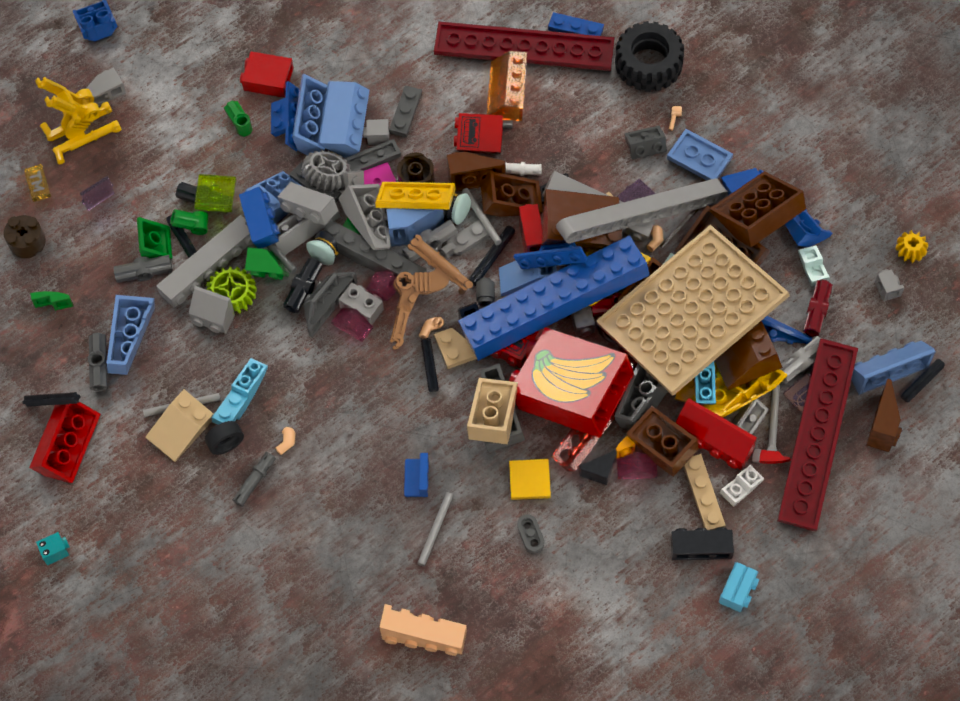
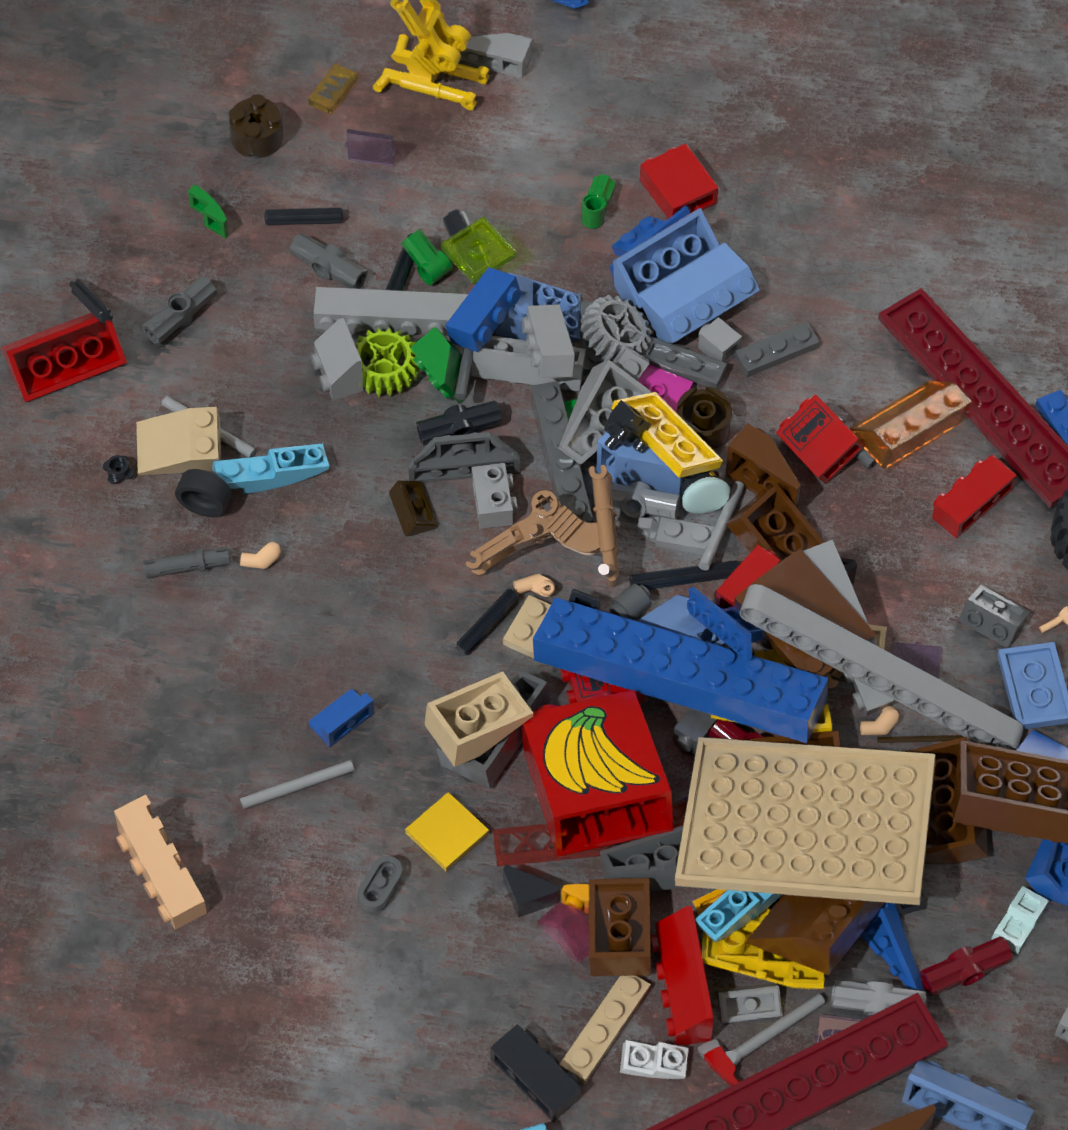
camera: 45 degrees right, 5 degrees down
medium blue wedge [107,295,155,375] -> none
green slope [137,217,172,260] -> none
light aqua piece [306,231,338,266] -> none
clear pink slope [331,308,373,342] -> none
clear pink brick [366,271,396,301] -> none
white pin [505,162,542,177] -> none
none -> black plate [103,455,134,484]
none -> black axle [264,207,343,225]
none -> dark brown slope [389,480,438,536]
none -> black piece [604,400,652,453]
none -> red brick [932,455,1017,539]

